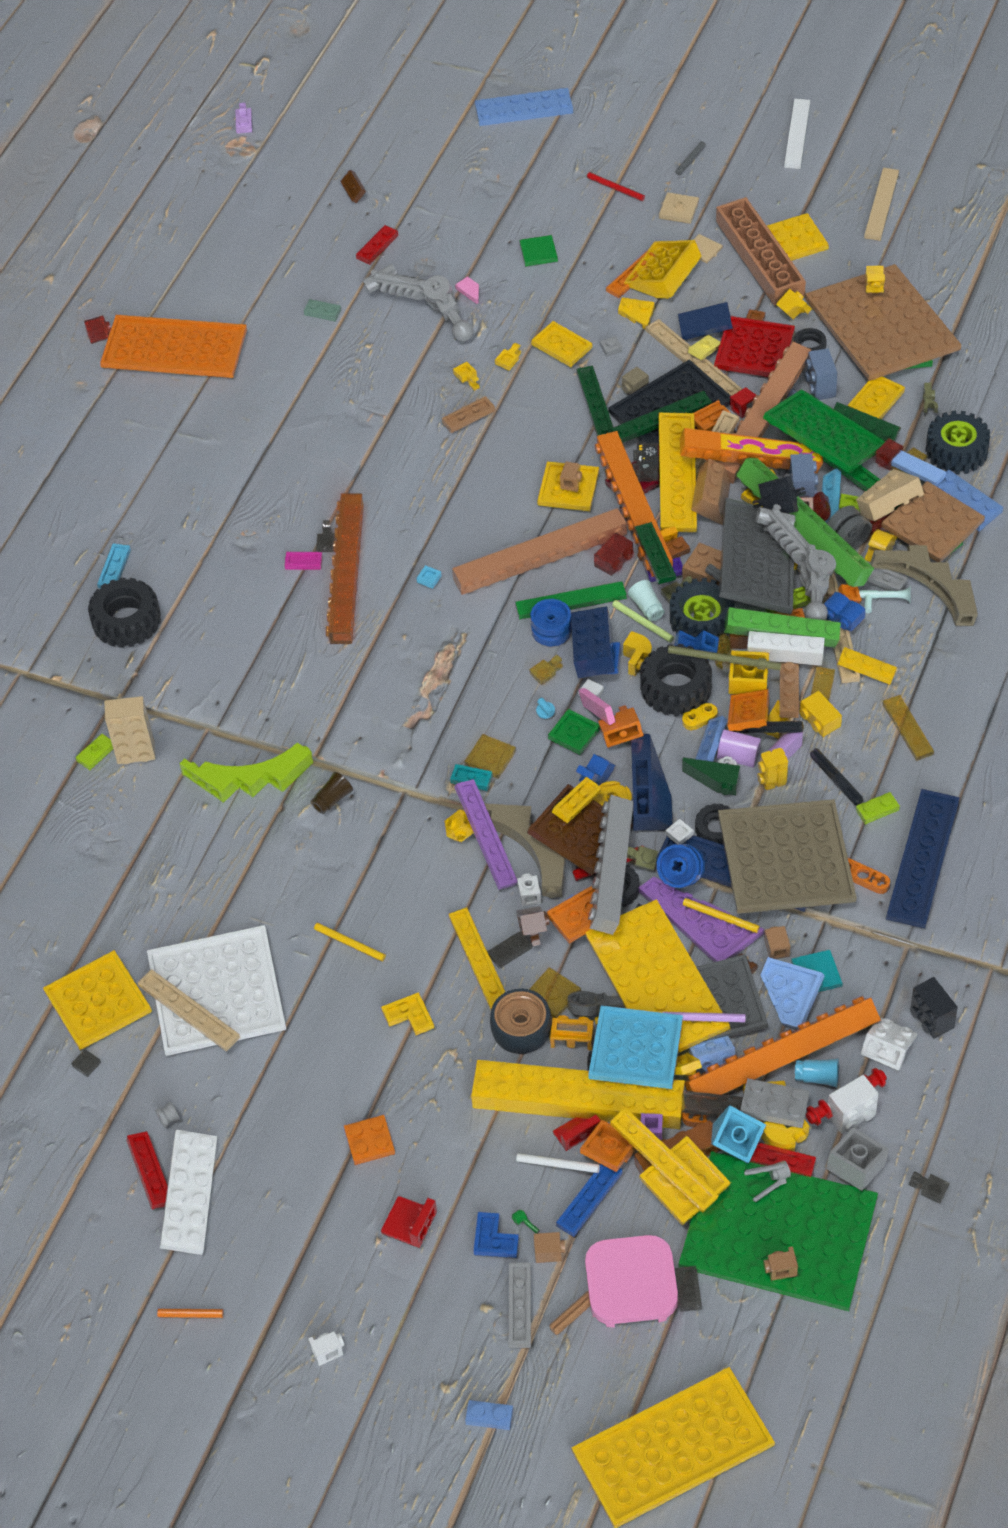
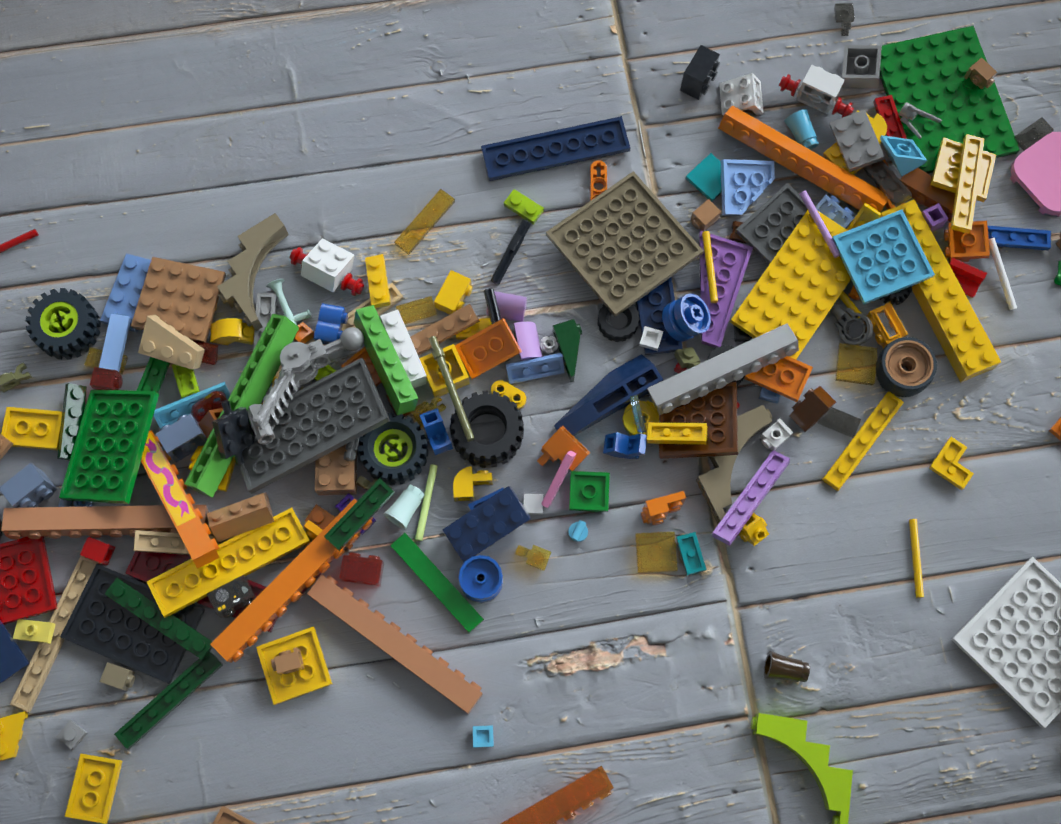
camera: 125 degrees left, 20 degrees up
orange plate [694,400,731,431] -> none
yellow brick [757,747,788,790] -> none
dark grey wheel [827,506,872,550] -> none
none -> white brick [290,238,364,296]
none -> clear light blue tile [630,395,646,433]
none -> orange plate [641,491,686,525]

